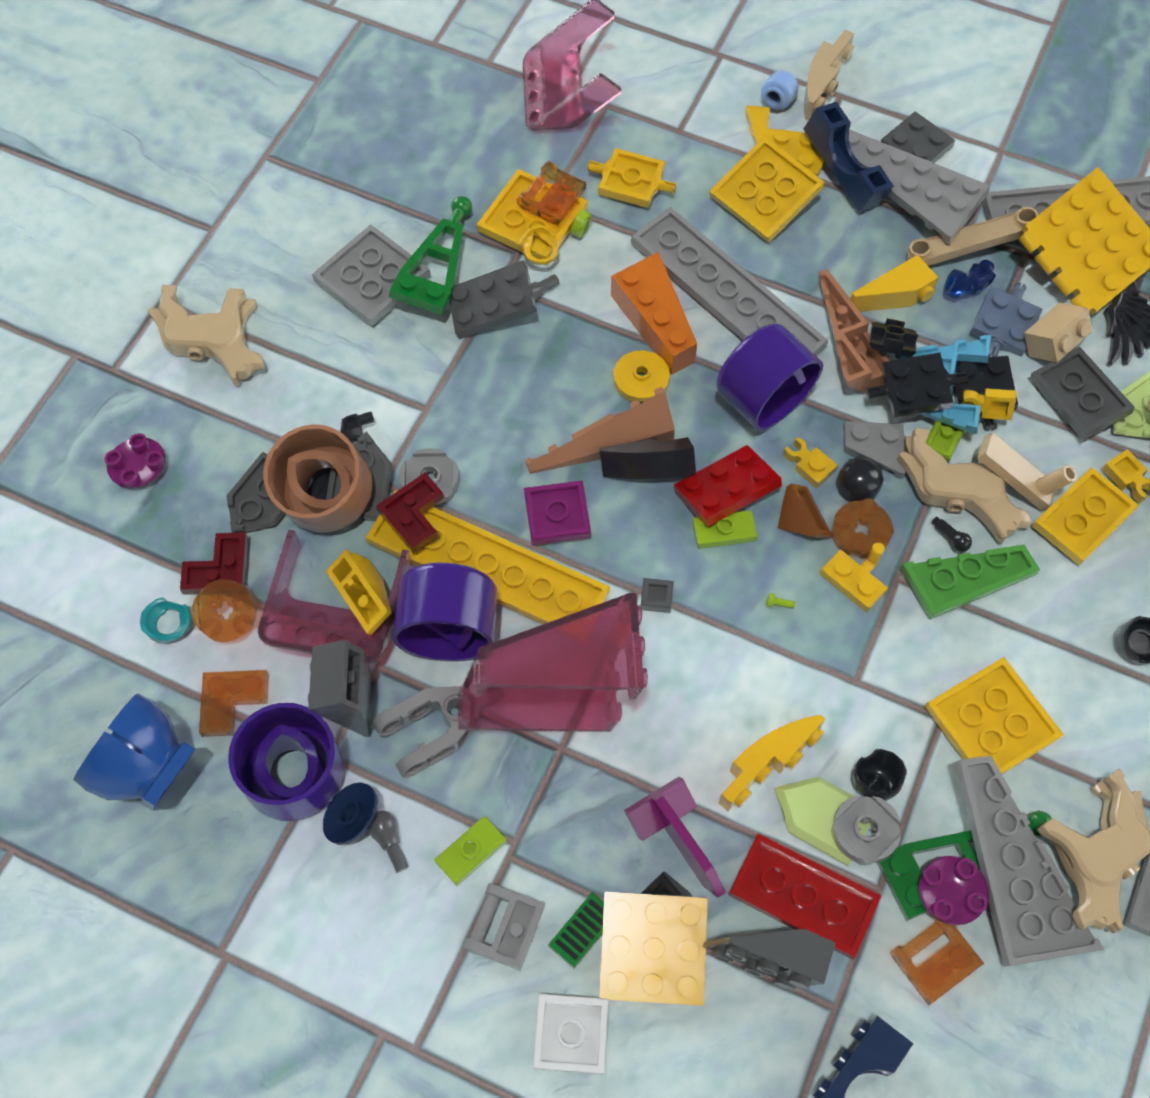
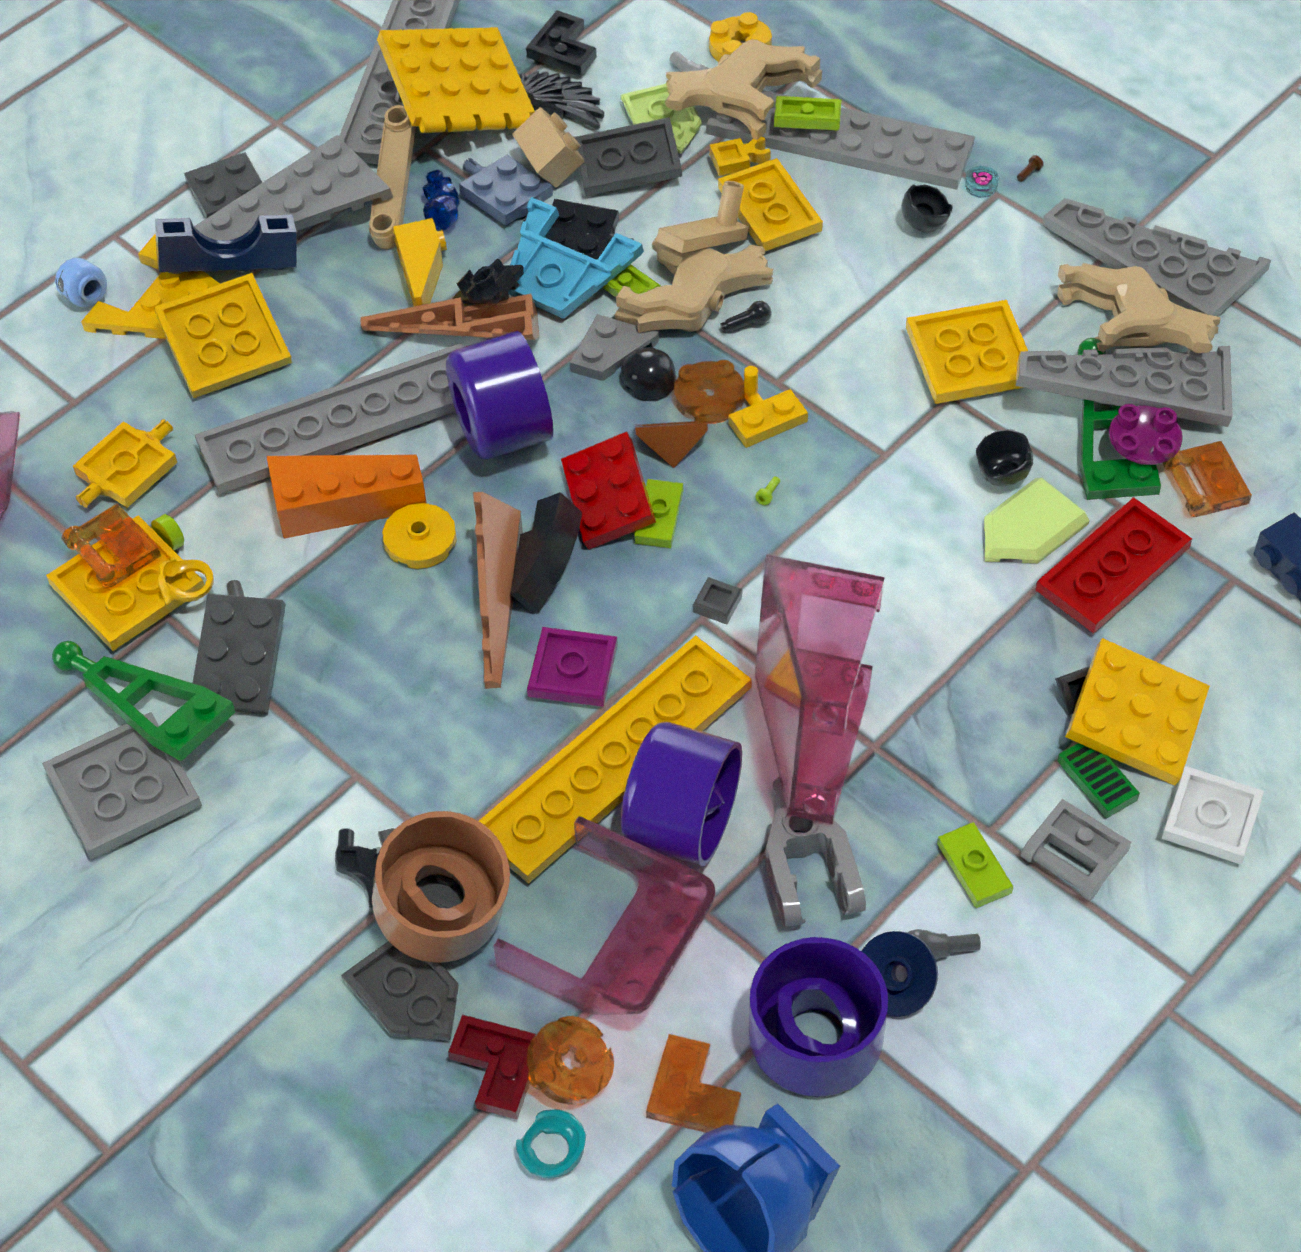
camera: 70 degrees left, 10 degrees down
magenta dish [104,433,165,488] -> none
tan animal [148,285,265,386] -> none
dark grey slope [308,640,373,737] -> none
yellow slope [326,549,392,635] -> none
dark red plate [376,472,444,553] -> none
light grey plate [399,448,459,506] -> none
magenta piece [624,777,727,898] -> none
dark grey slope [703,929,836,991] -> none
yellow slope [719,715,825,812] -> none
yellow plate [783,437,838,489] -> none
tan slope [804,29,854,120] -> none
light grey plate [831,795,901,865] -> none
black plate [866,352,968,417] -> none
bright green wing [900,544,1040,619] -> none
yellow plate [961,389,1016,420] -> none

